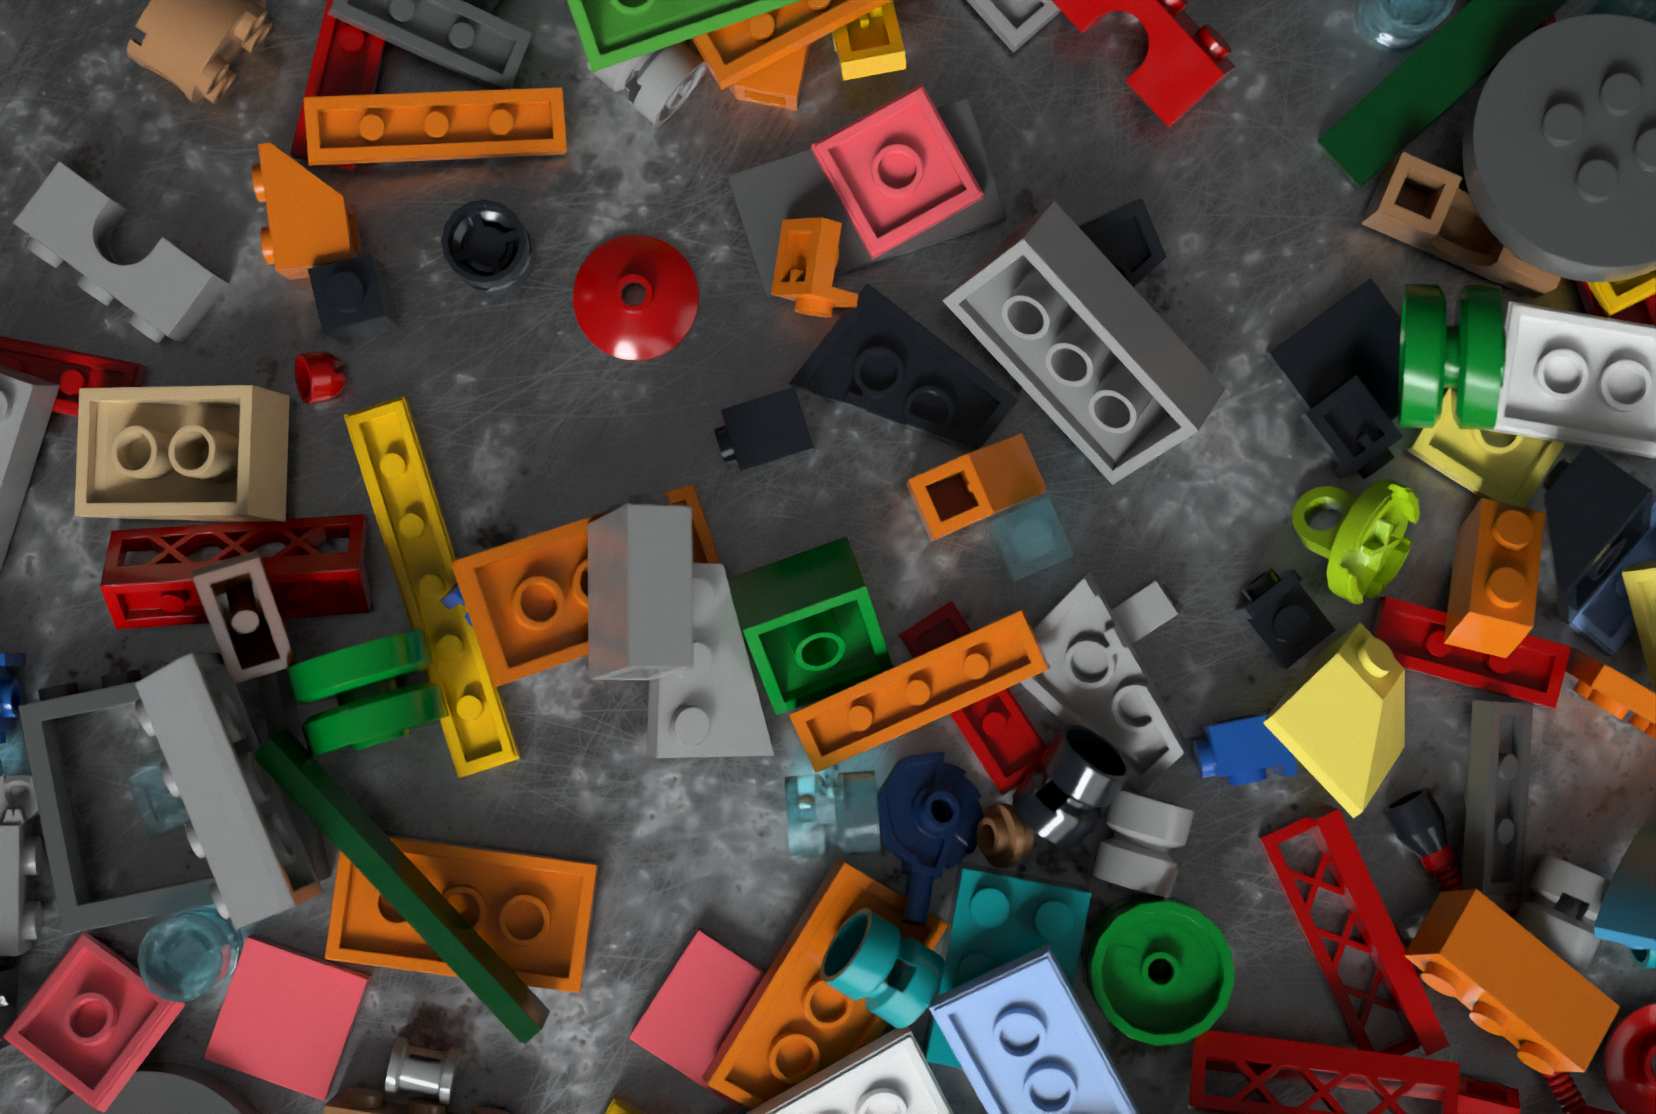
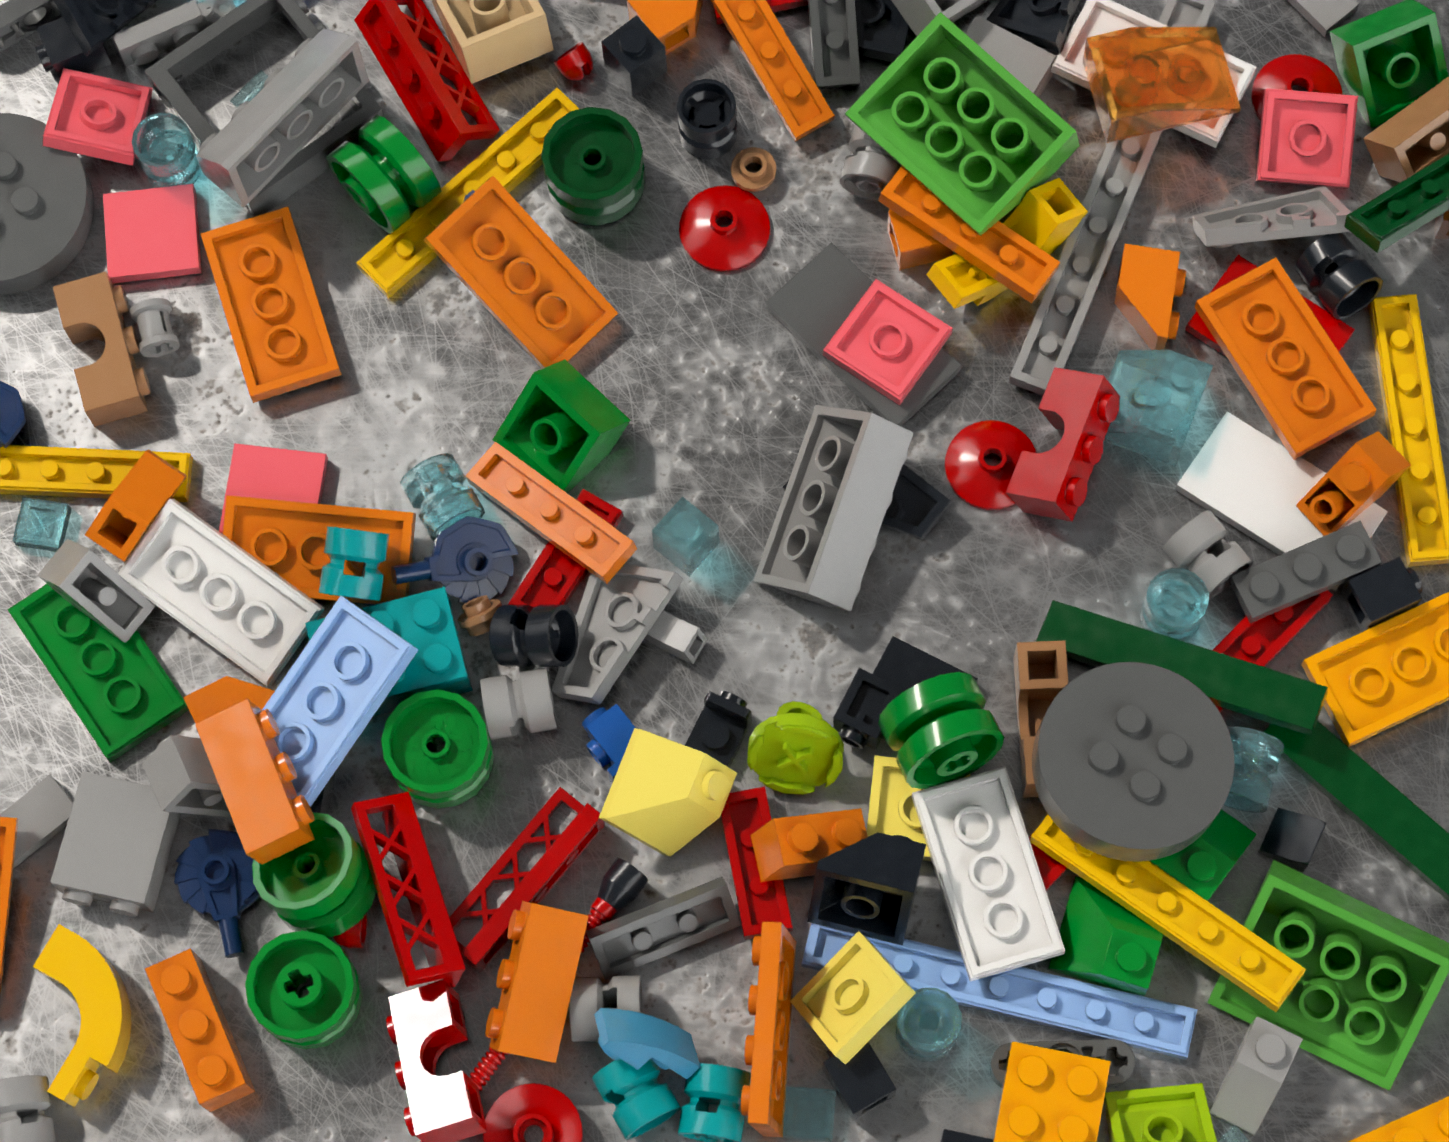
camera: 70 degrees right, 15 degrees down
reddish brown slope [192,551,297,685] -> none
dark green tile [254,728,550,1044] -> none
light grey brick [588,494,694,680] -> none
light grey wing [647,562,775,758] -> none
black brick [714,387,814,475] -> none
orange bracket [771,217,859,317] -> none
black wing [789,283,1018,451] -> none
orange slope [906,433,1048,542] -> none
none -> dark green wheel [541,107,646,225]
none -> medium nougat plate [731,147,776,192]
none -> red dish [945,420,1037,510]

